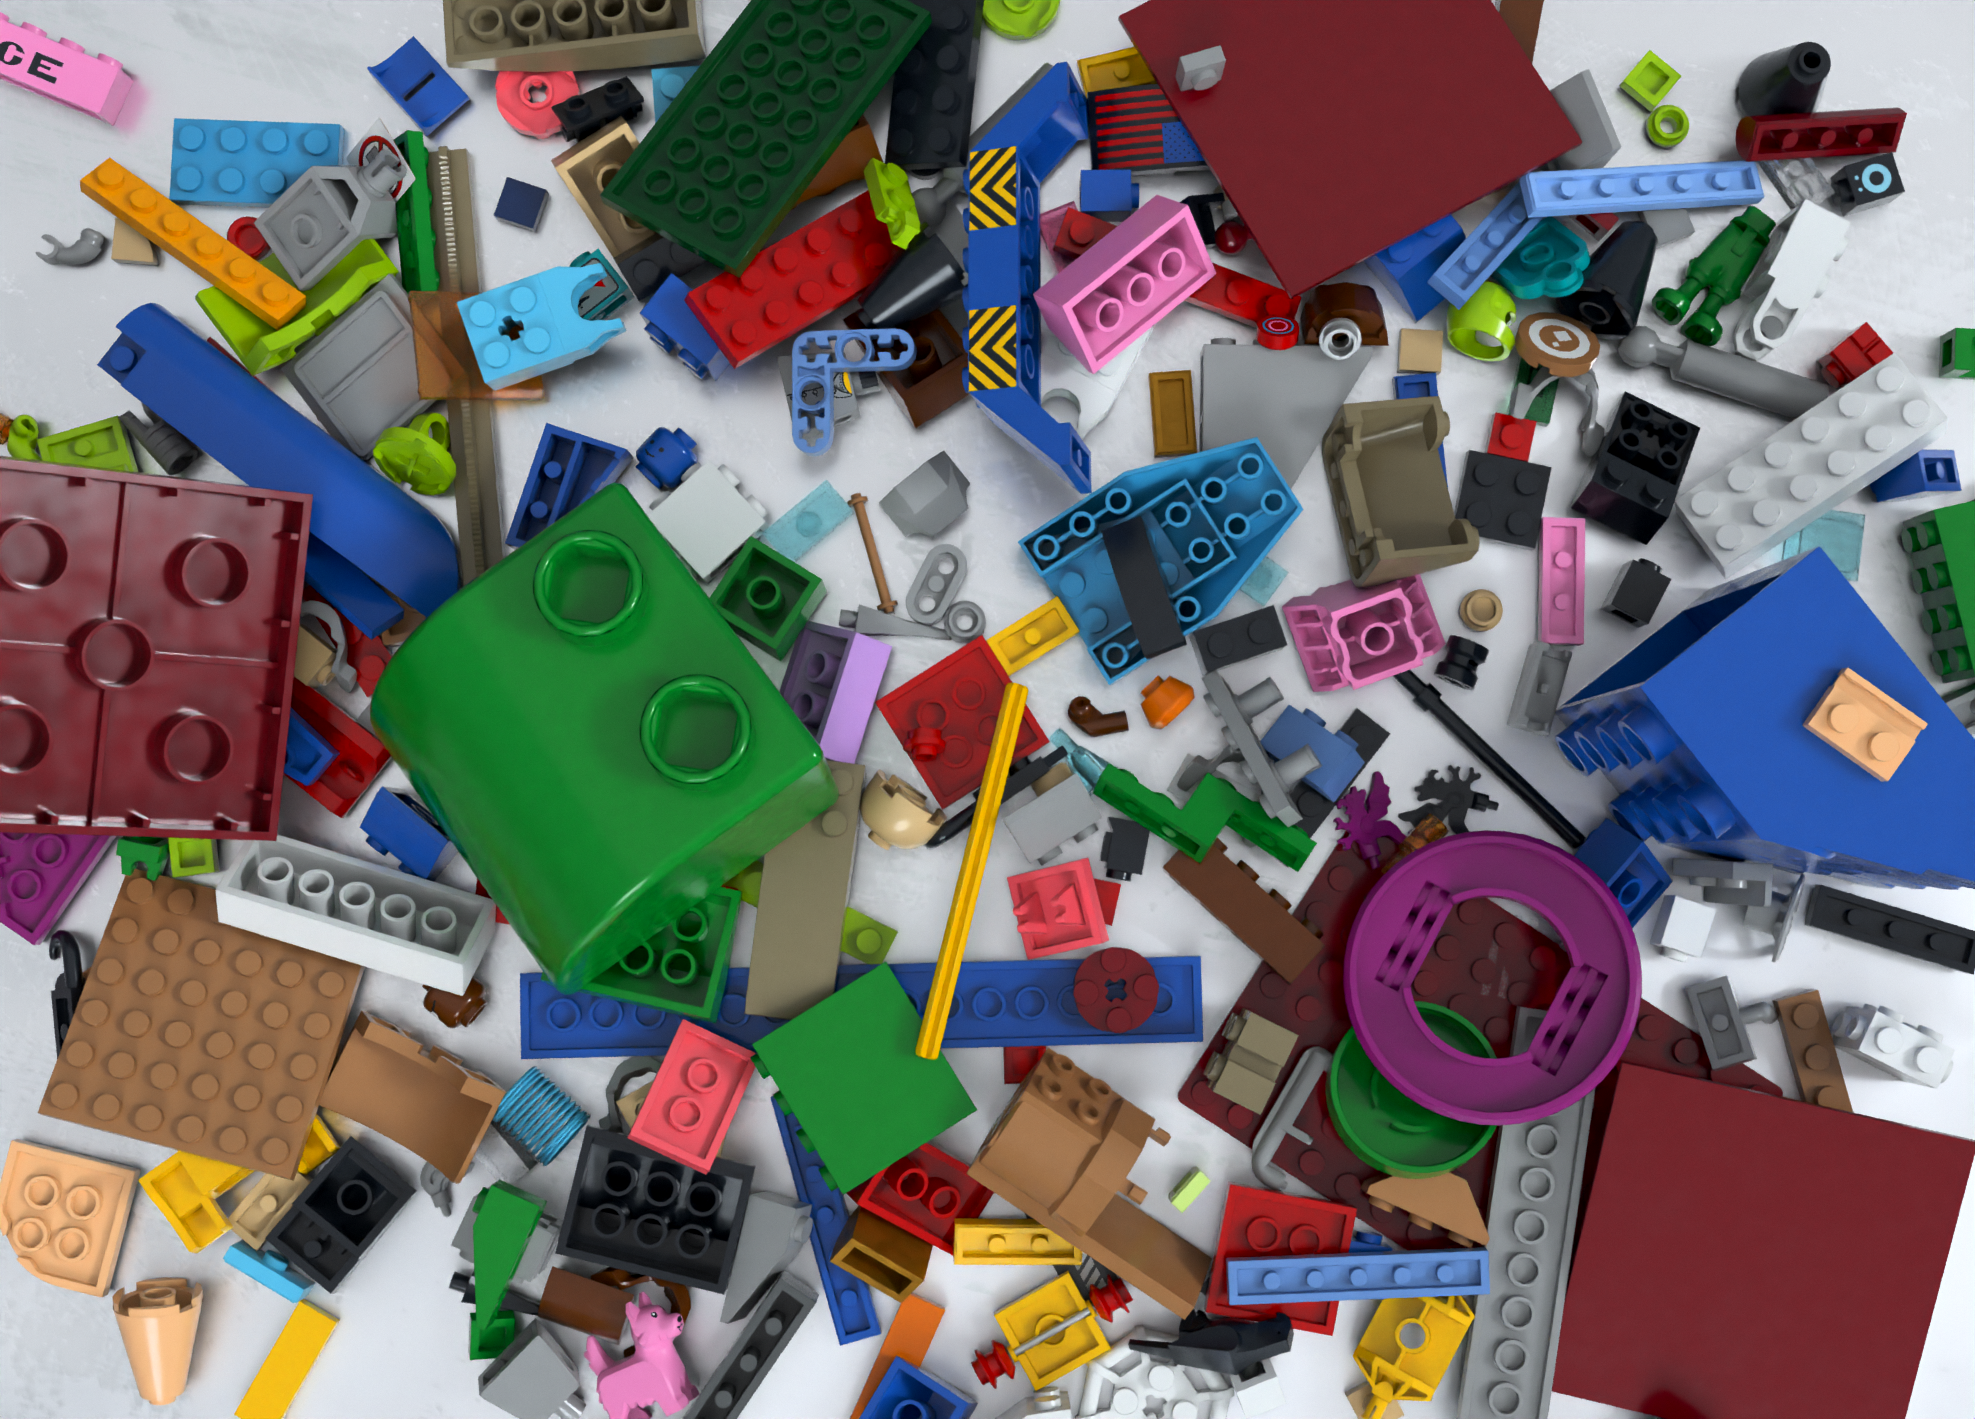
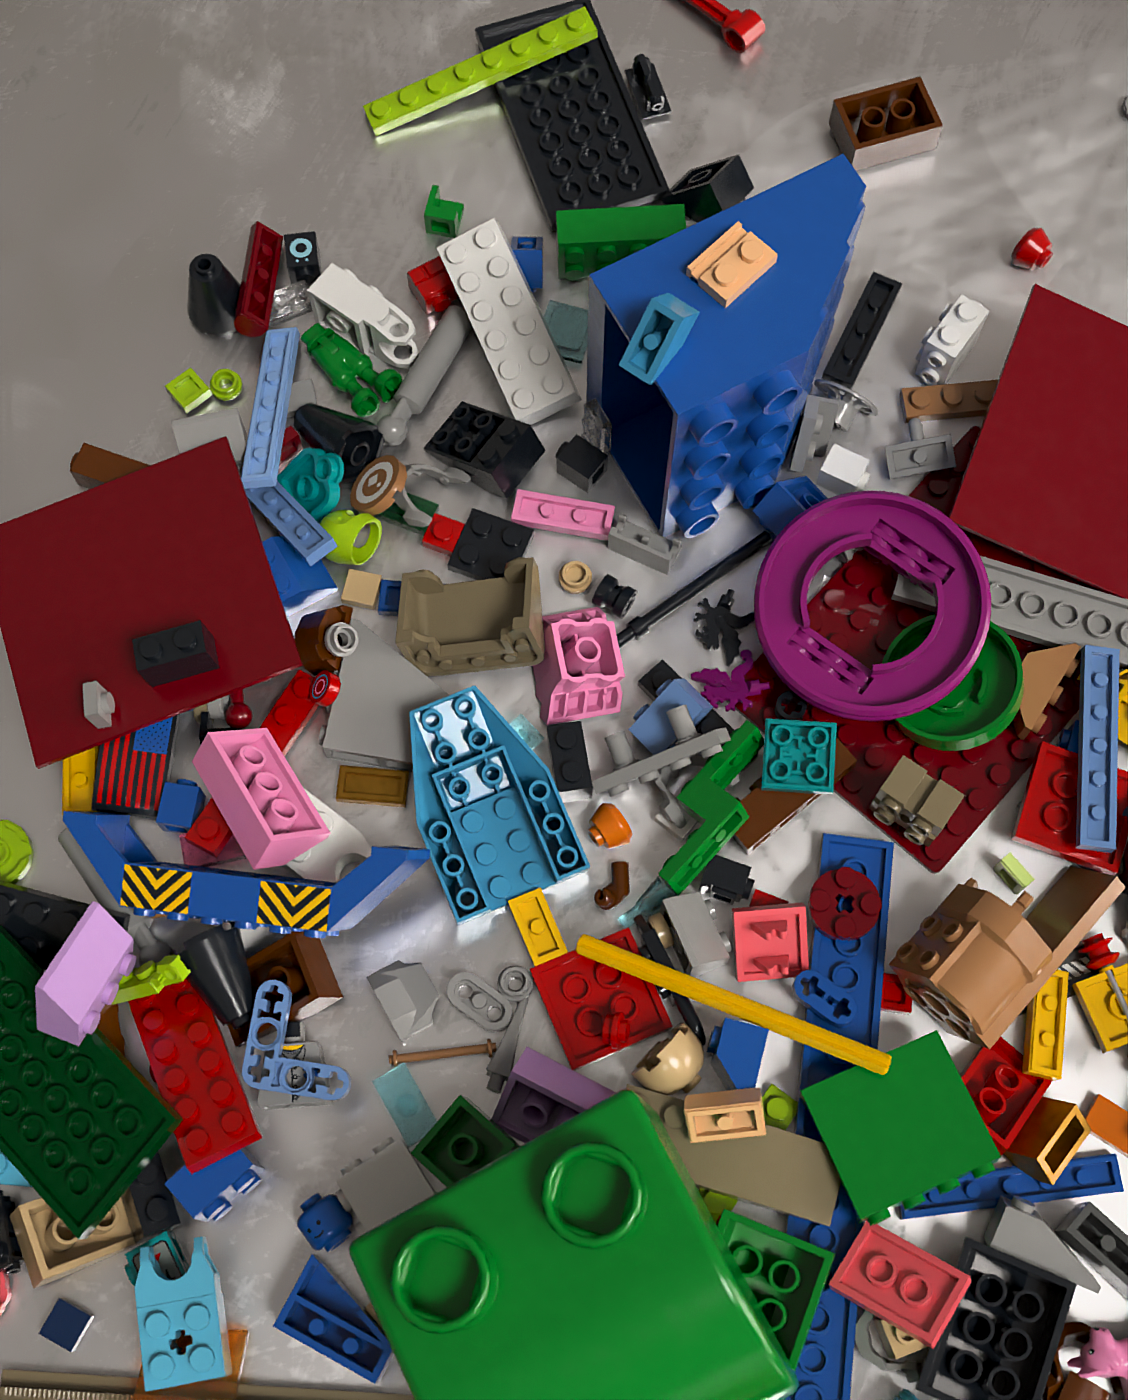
camera: 80 degrees left, 15 degrees down
black slope [1101,516,1187,659] -> none
light grey piece [1251,1046,1333,1191] -> none
clear orange bar [1381,813,1449,874] -> none
none -> lavender slope [35,901,136,1046]
none -> black brick [132,620,220,687]
none -> clear plate [581,398,612,456]
none -> dark azure slope [619,292,700,385]
none -> light nougat slope [684,1087,766,1143]
none -> blue slope [706,1017,769,1091]
none -> teal tile [761,719,837,795]
none -> black bush [774,691,807,721]
none -> blue beam [792,970,857,1027]

